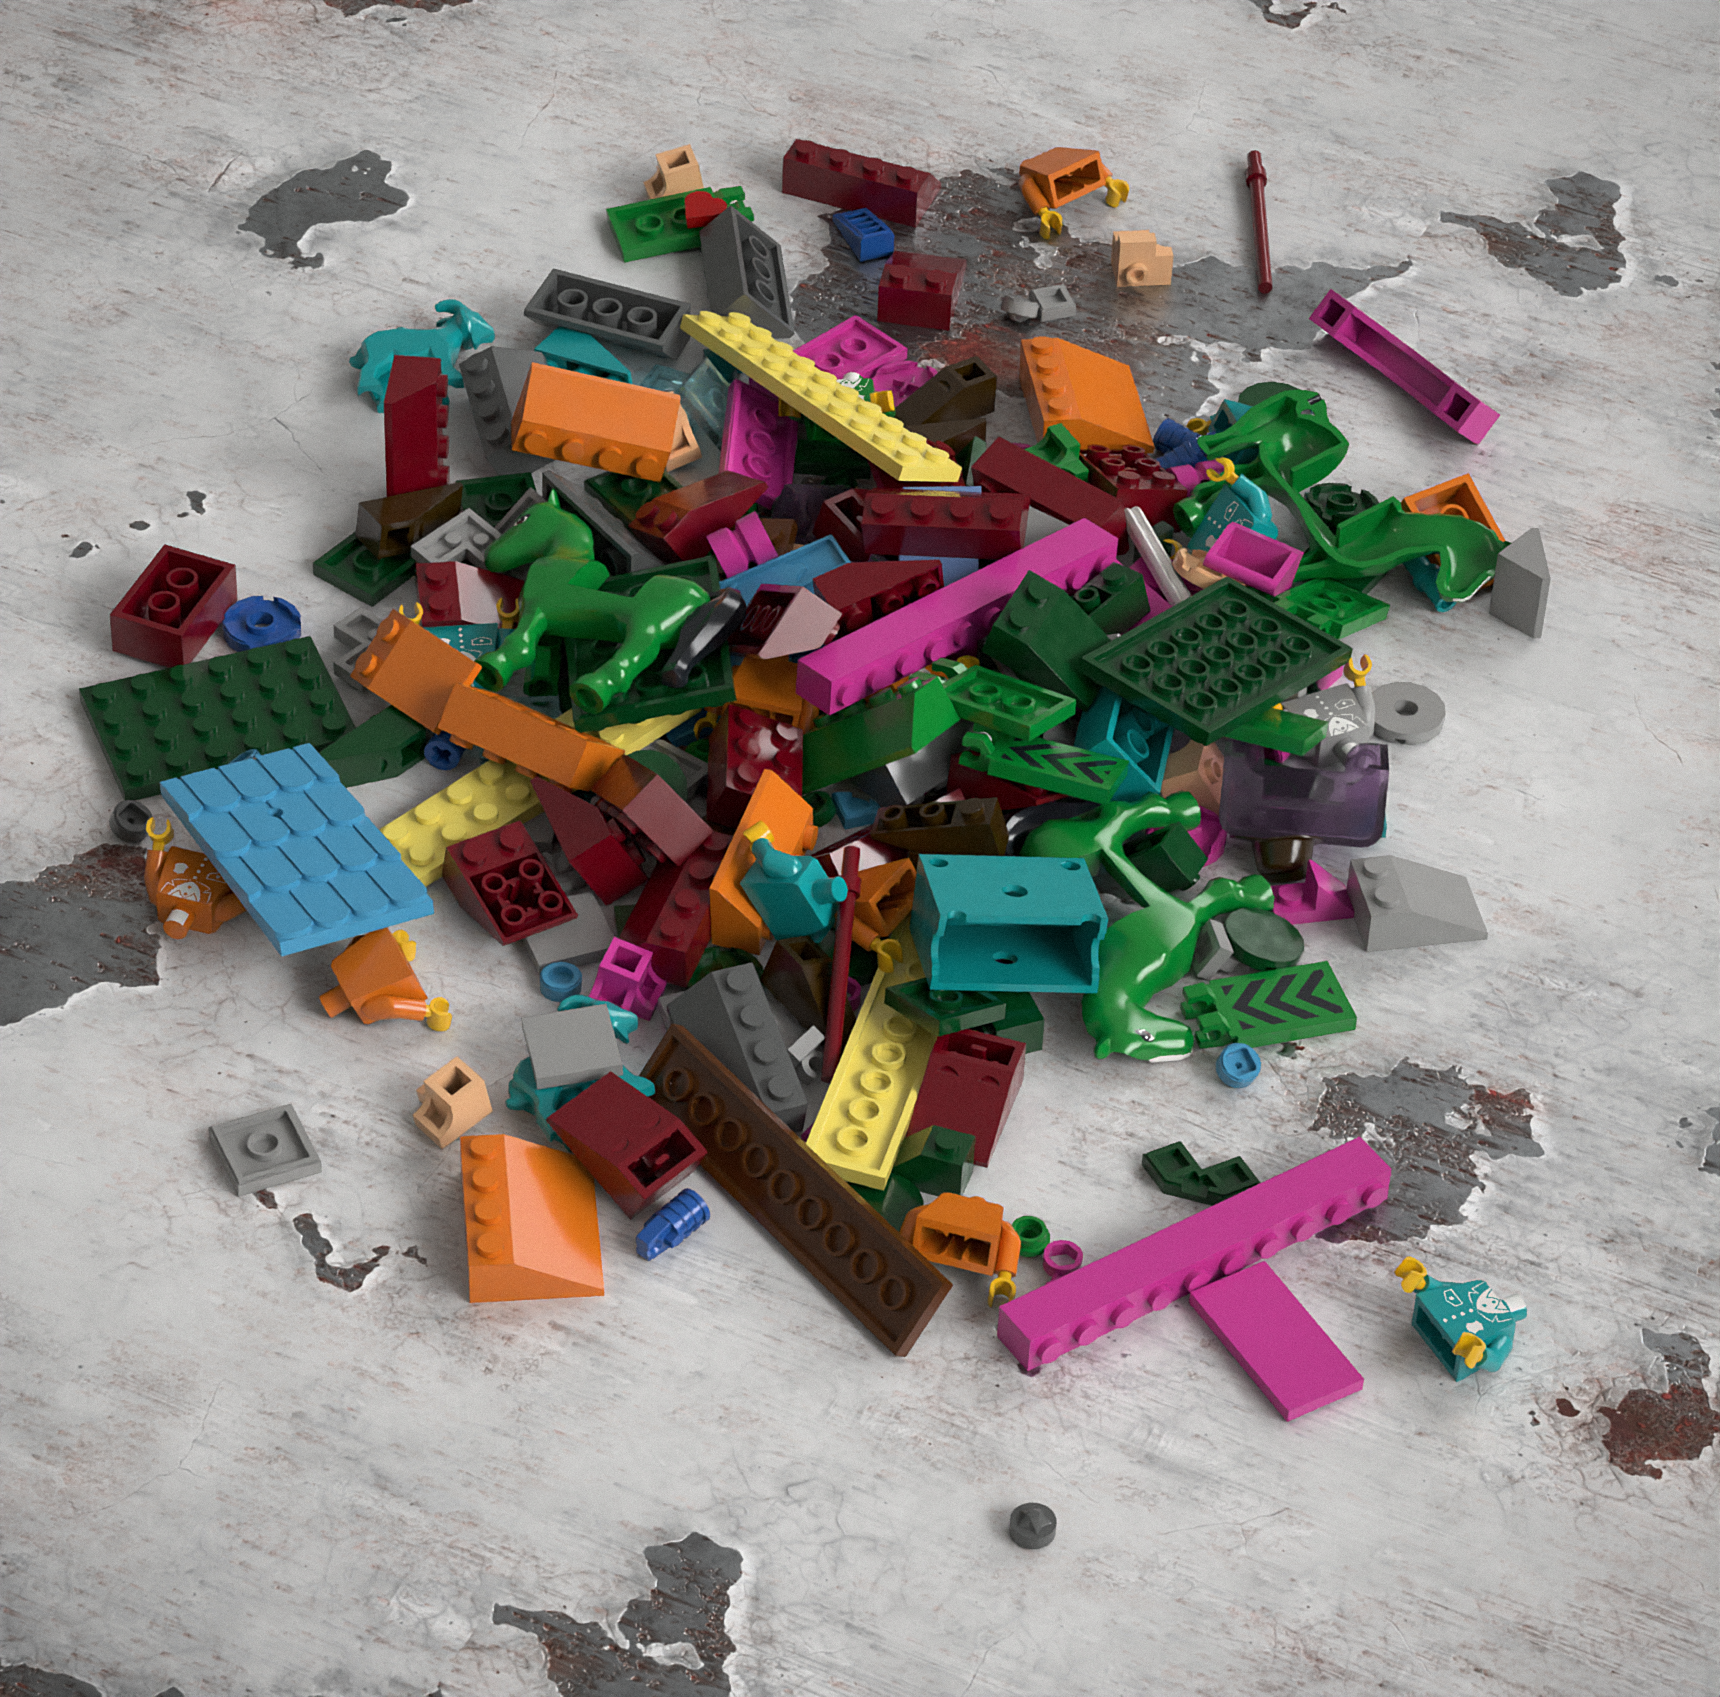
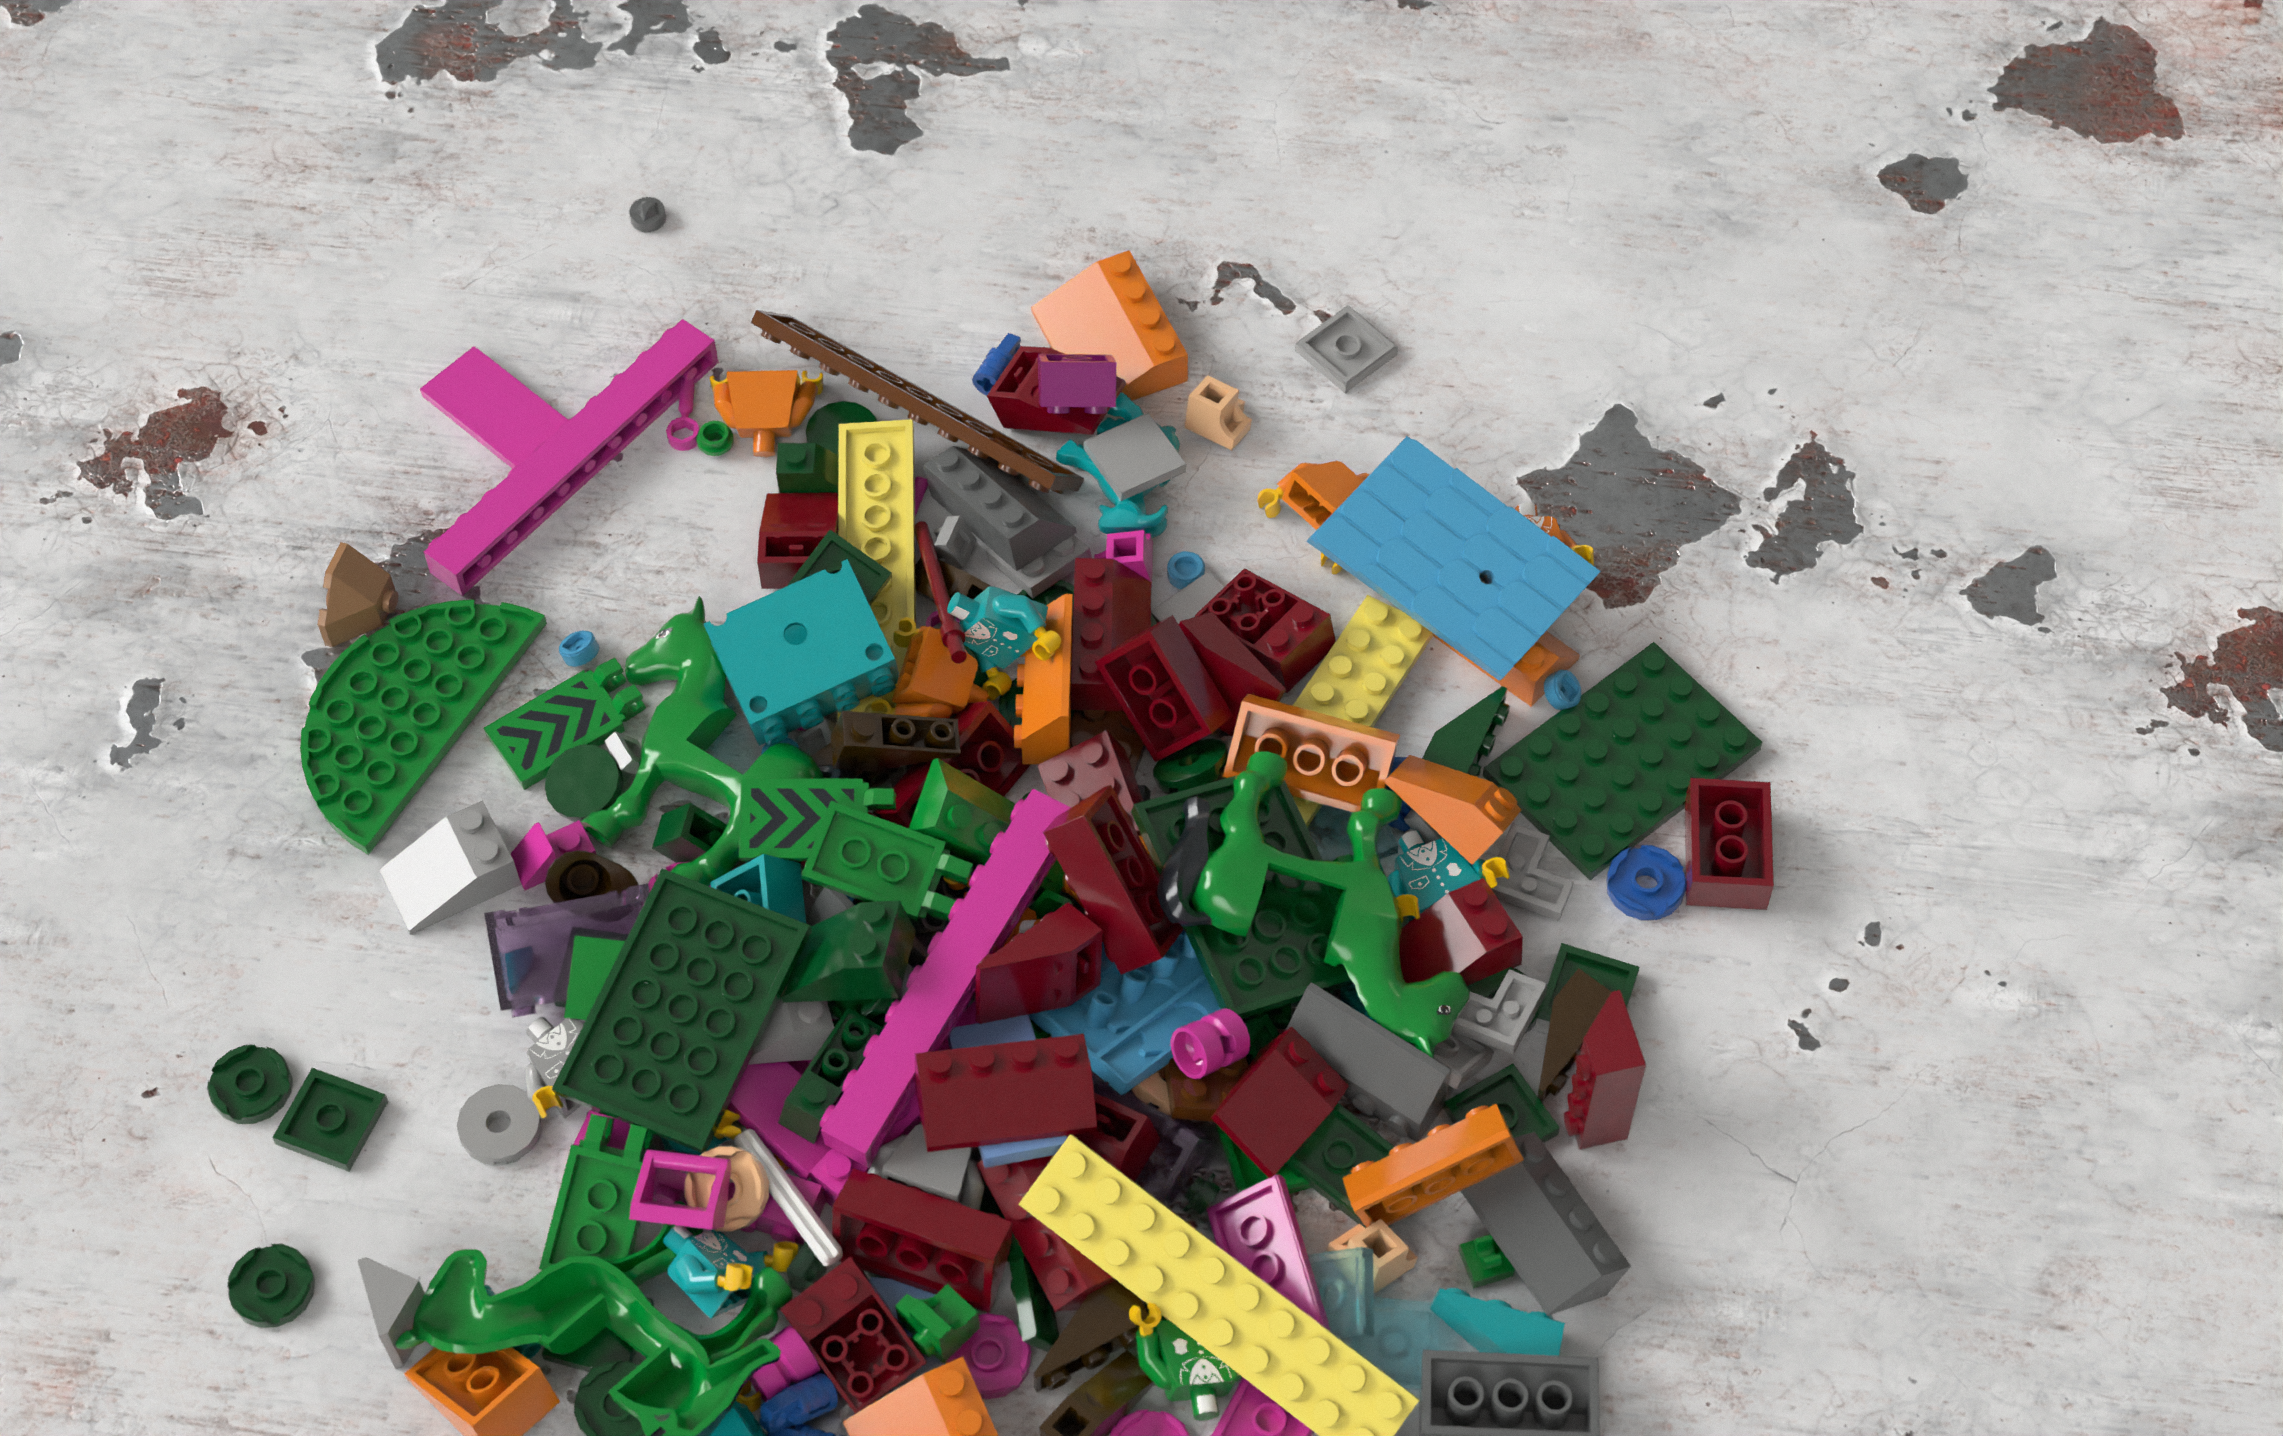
camera: 165 degrees right, 15 degrees up
dark grey tile [109,800,153,843] -> none
teal animal [349,299,495,413] -> none
dark green tile [1142,1141,1261,1206] -> none
teal torso [1394,1257,1527,1382] -> none
none -> dark green tile [207,1045,293,1124]
none -> dark green tile [227,1244,315,1328]
none -> dark green tile [272,1068,388,1172]
none -> green plate [300,600,547,855]
none -> medium nougat slope [317,542,398,647]
none -> magenta slope [1038,354,1116,414]

